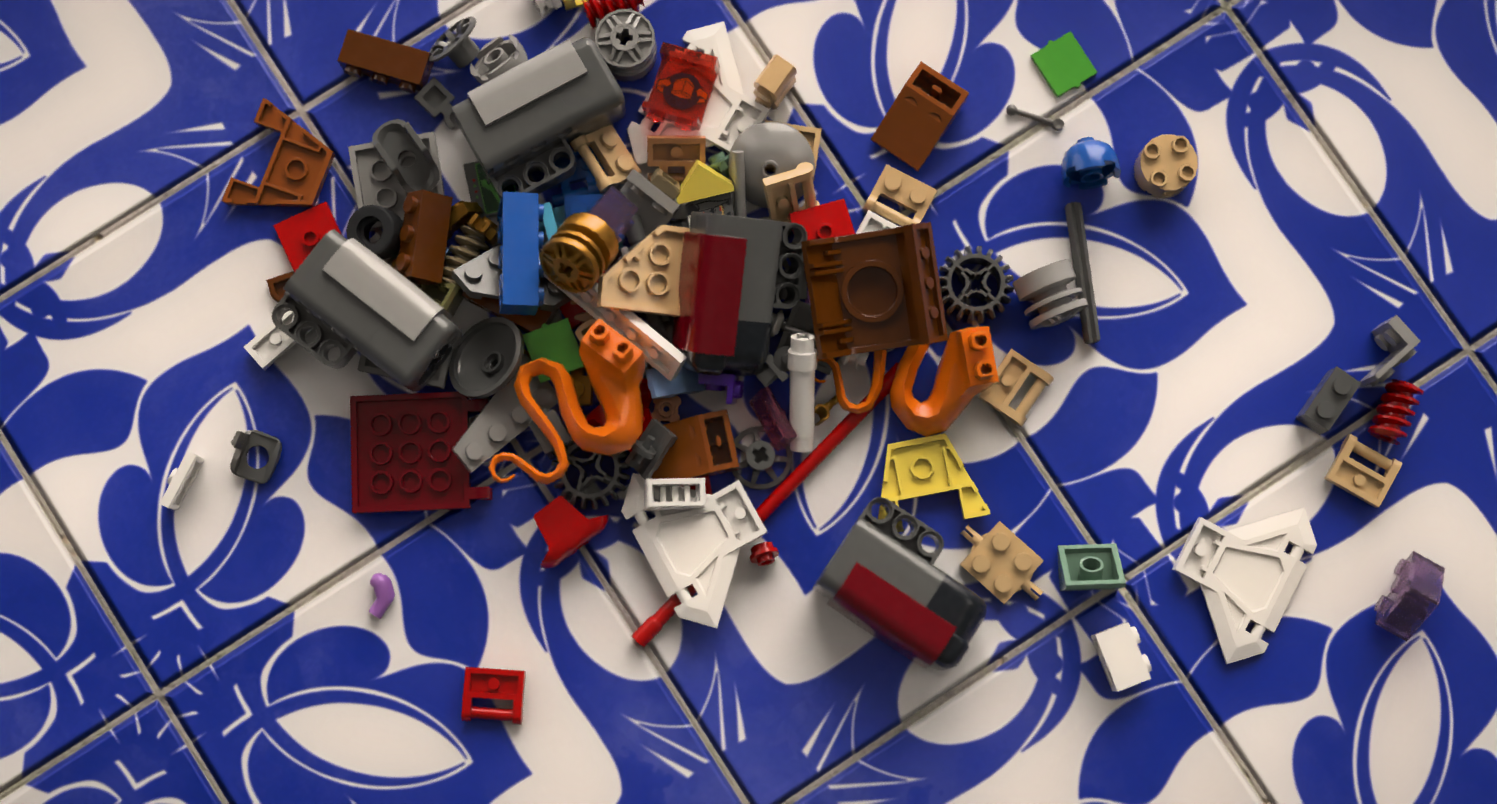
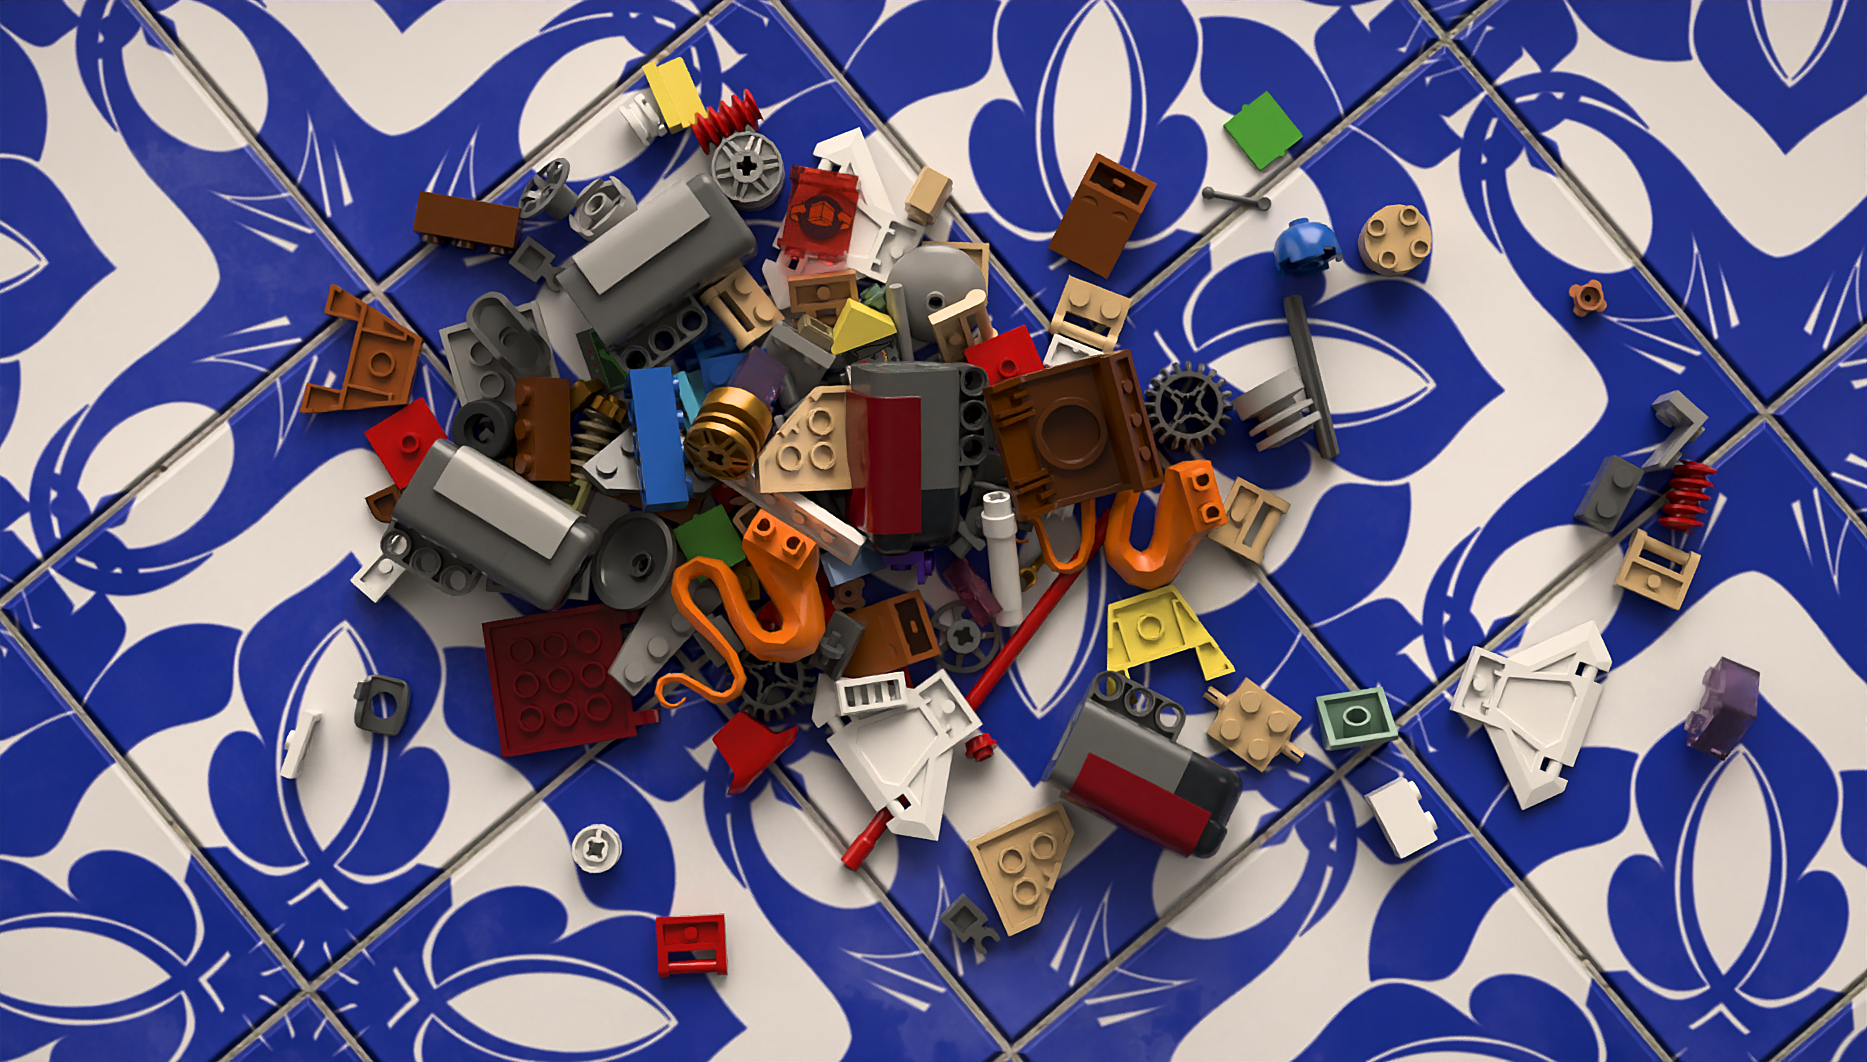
camera: 10 degrees left, 5 degrees up
medium lavender arm [369,573,395,619] -> none
none -> white wheel [572,824,622,873]
none -> dark grey plate [939,893,1000,955]
none -> tan plate [967,800,1075,936]
none -> nougat plate [1568,280,1607,317]

